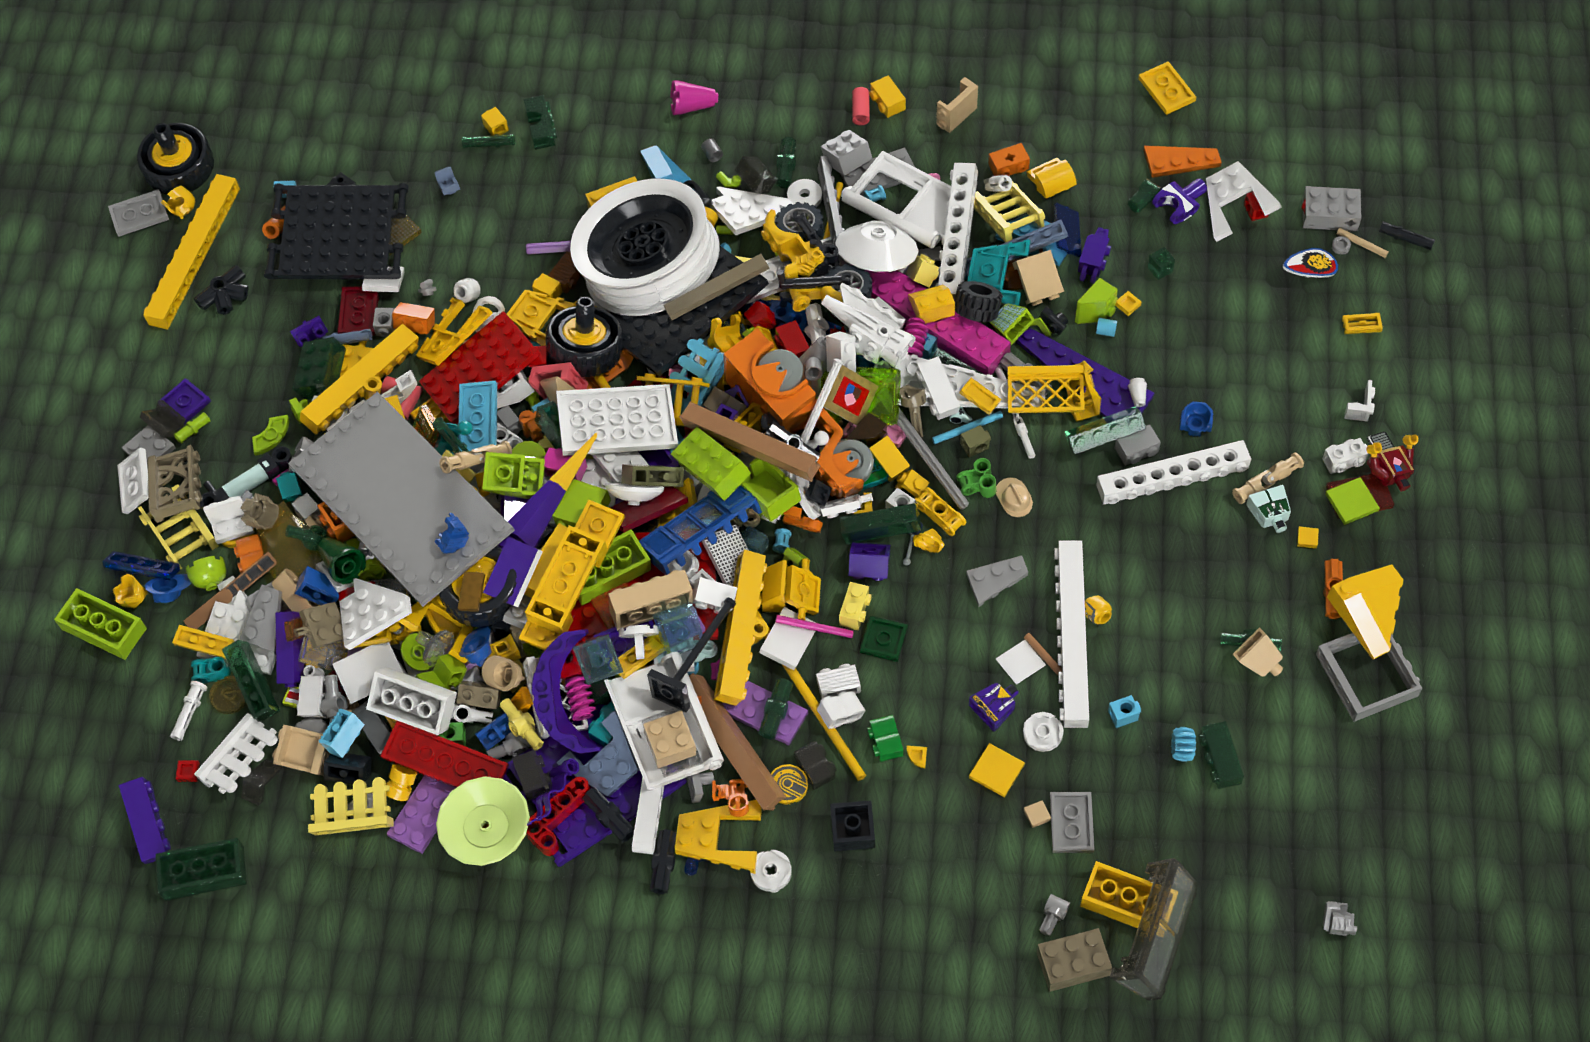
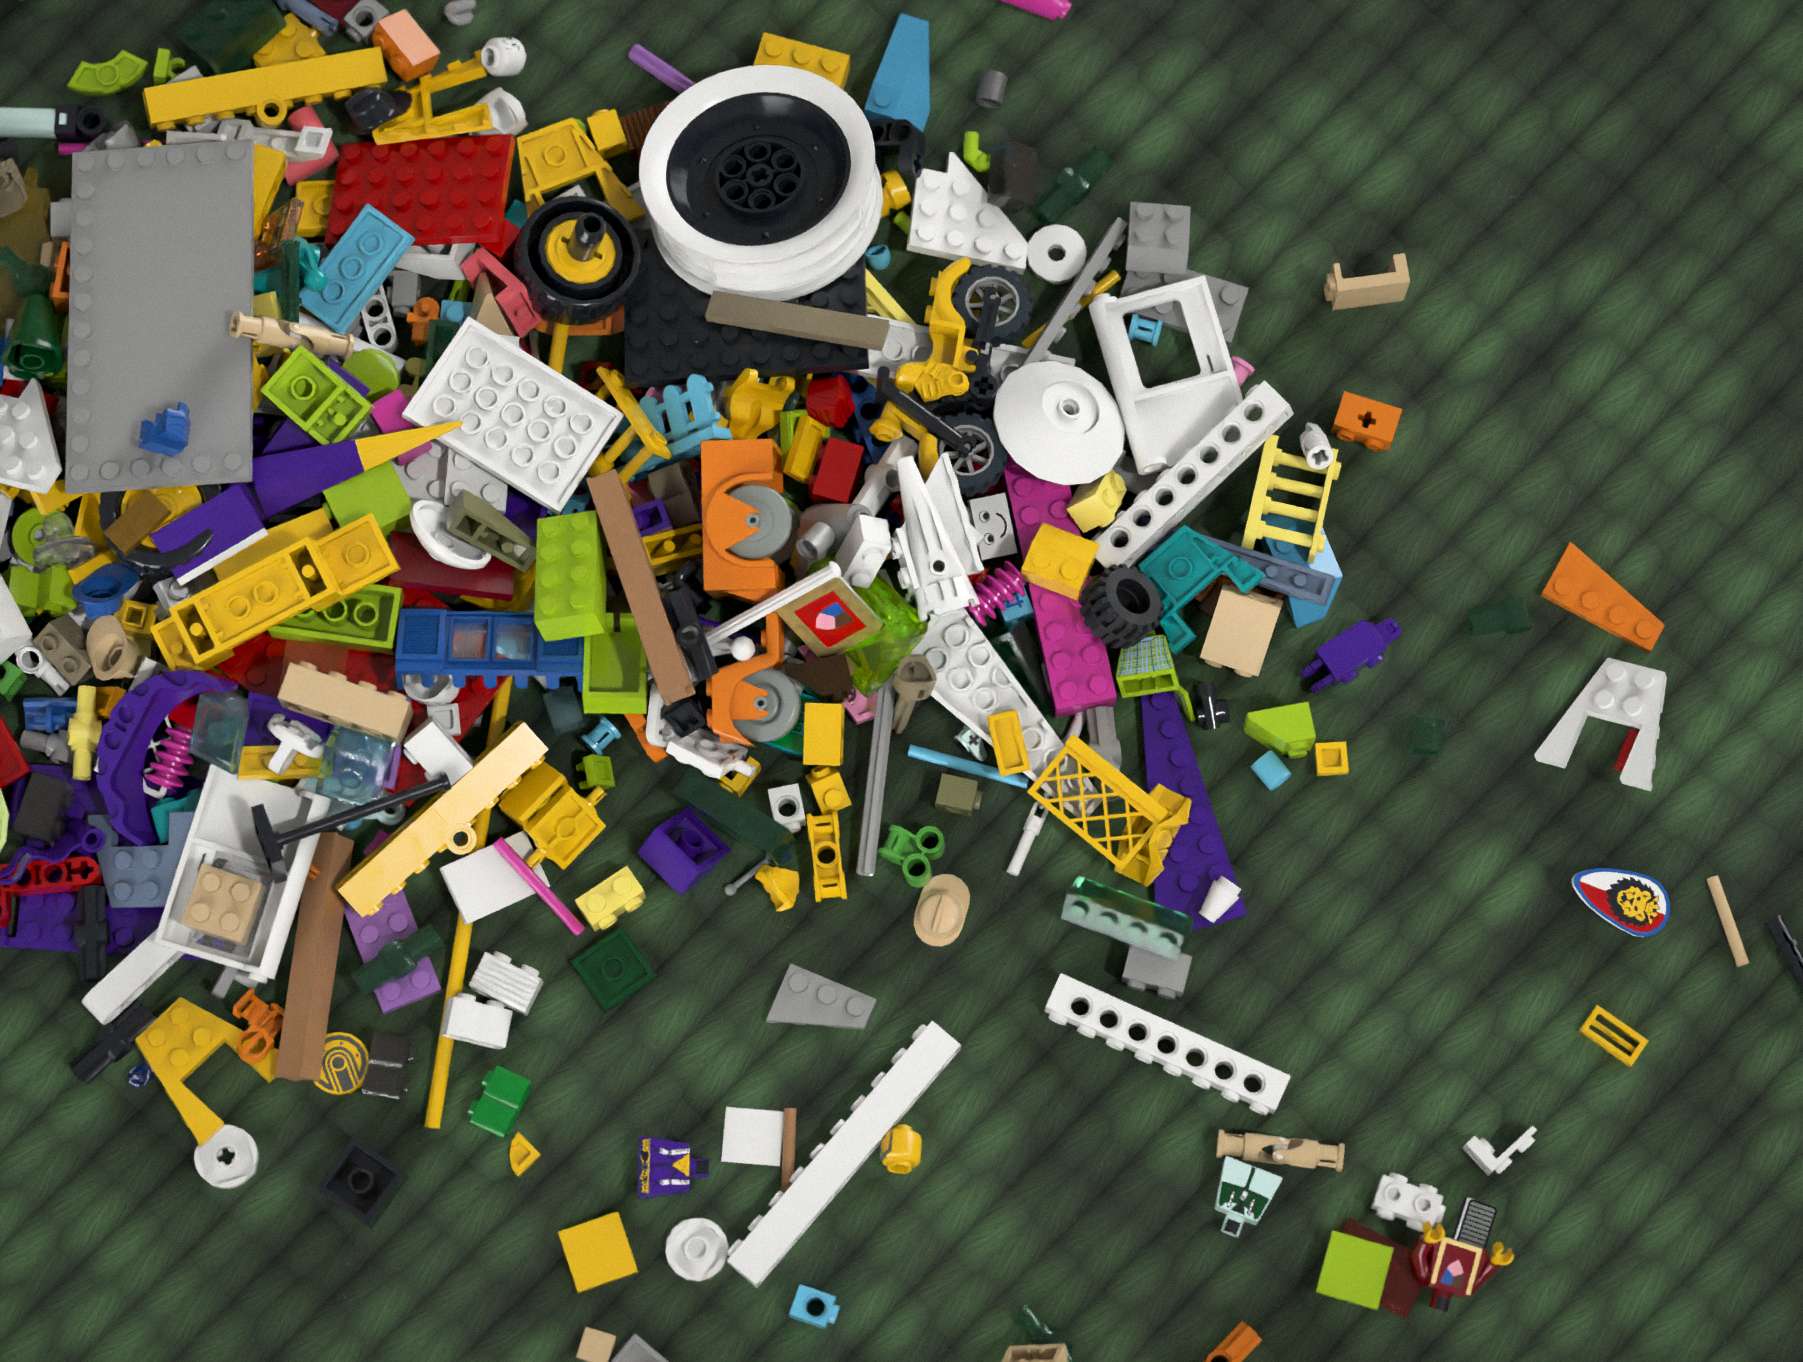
camera: 35 degrees right, 15 degrees up
teal brick [276,471,303,503] -> none
white tile [702,525,749,586] -> none
coral pin [852,87,870,125] -> none
yellow brick [869,75,906,118] -> none
white brick [915,356,960,420] -> none
yellow brick [1027,158,1077,198] -> none
clear blue piece [1054,203,1082,257] -> none
yellow plate [1138,61,1196,115] -> none
dark purple connector [1152,179,1207,224] -> none
blue hair [1180,402,1213,437] -> none
yellow tile [1297,526,1319,549] -> none
light grey piece [1301,186,1361,231] -> none
light grey tile [1332,236,1351,255] -> none
none -> black piece [345,87,413,136]

